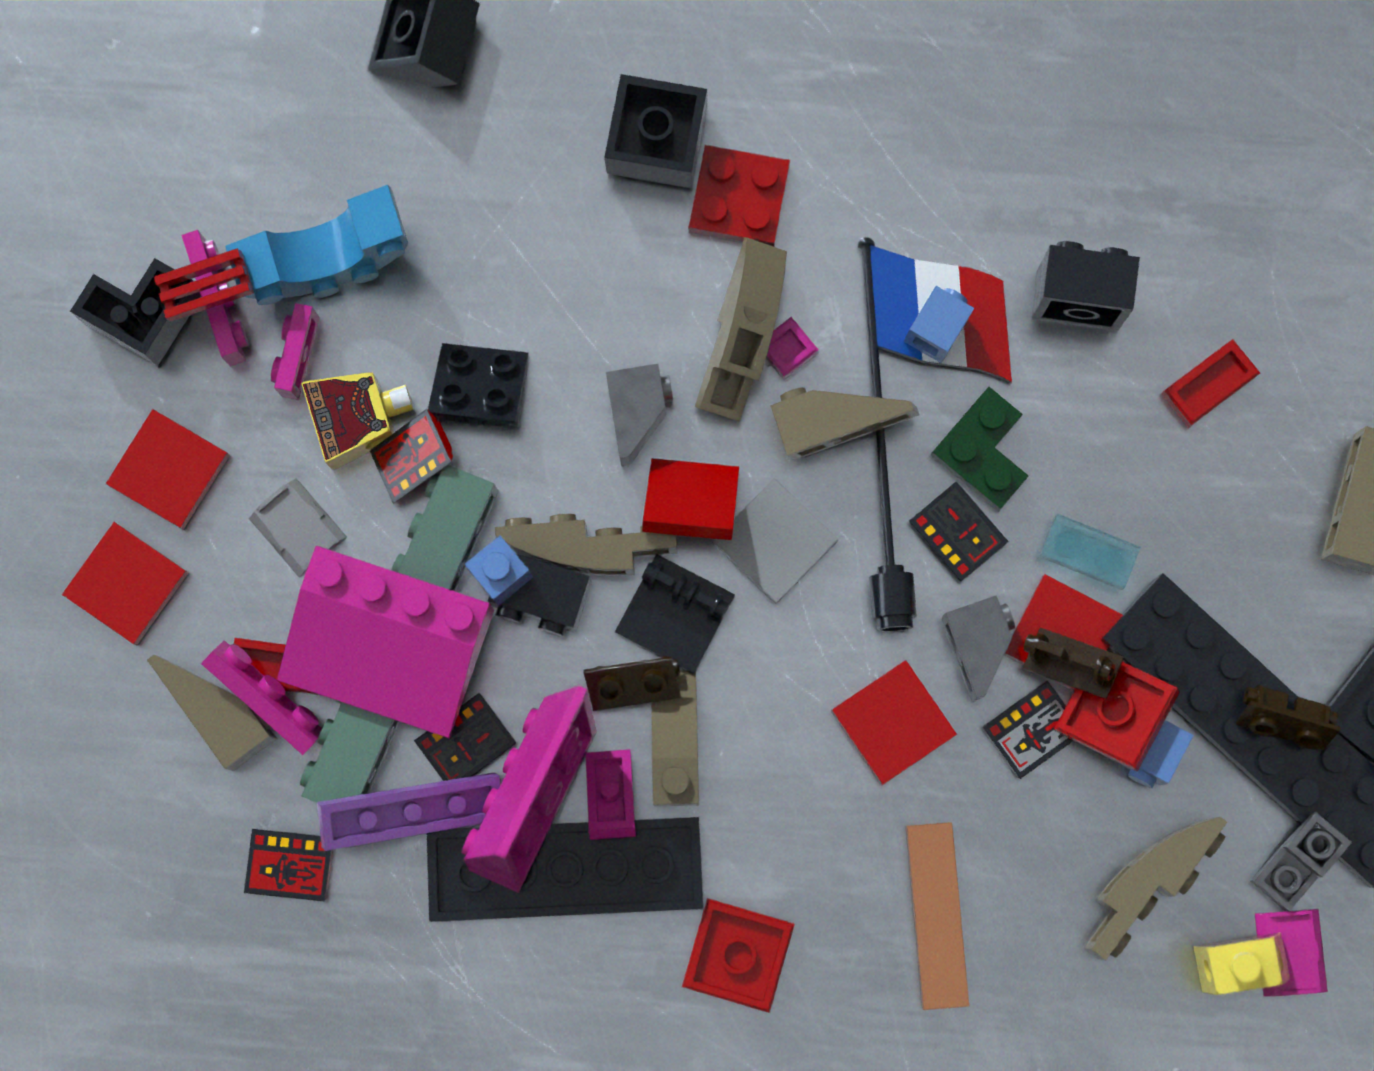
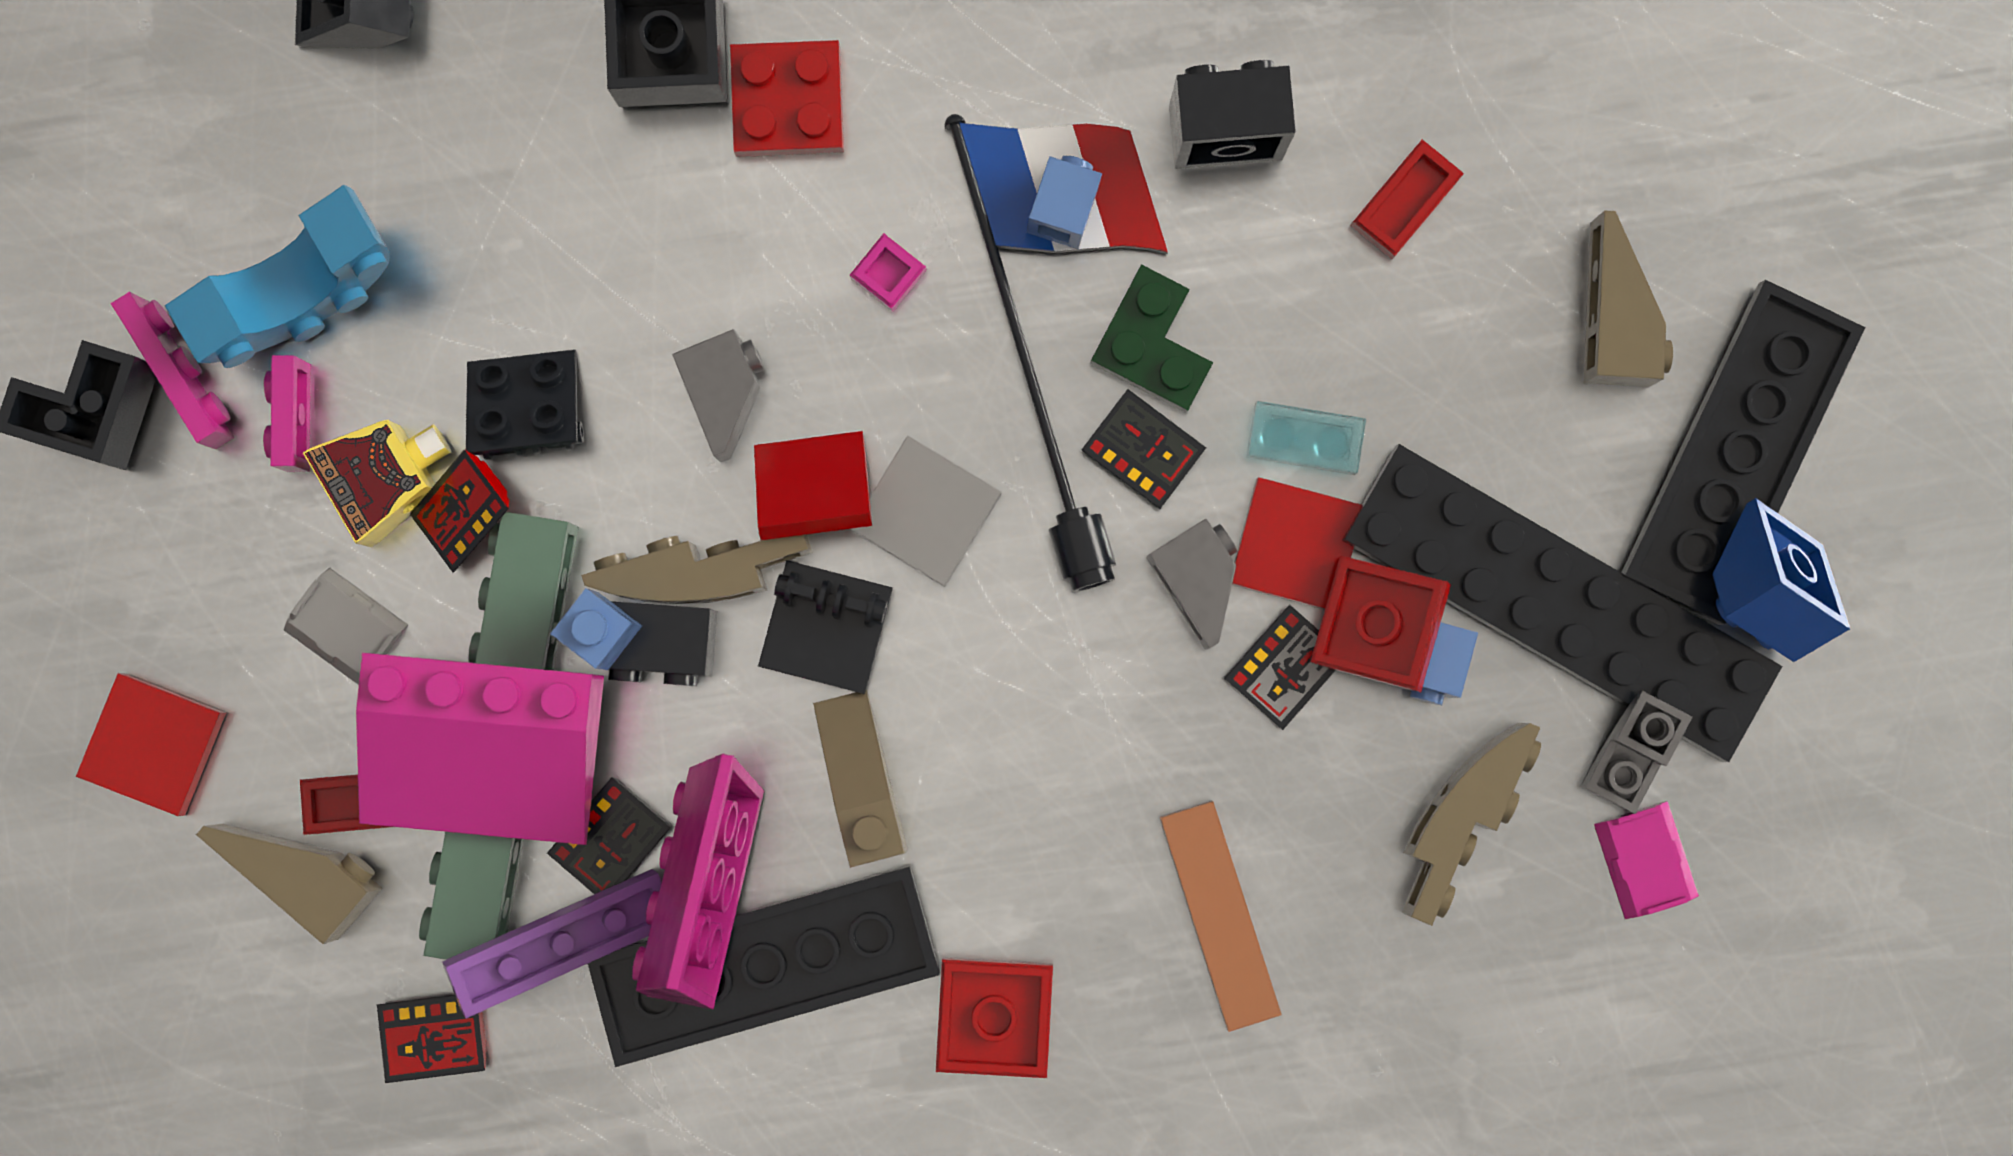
camera: 15 degrees left, 5 degrees up
red tile [106,409,230,530] -> none
red tile [154,248,254,322] -> none
dark pink plate [201,640,322,755] -> none
dark brown hinge [583,656,681,711] -> none
dark pink plate [585,749,636,840] -> none
dark tan slope [695,237,787,422] -> none
dark tan slope [770,387,920,460] -> none
red tile [831,660,957,785] -> none
dark brown hinge [1023,628,1124,699] -> none
light yellow torso [1193,932,1290,995] -> none
dark brown hinge [1236,685,1341,750] -> none

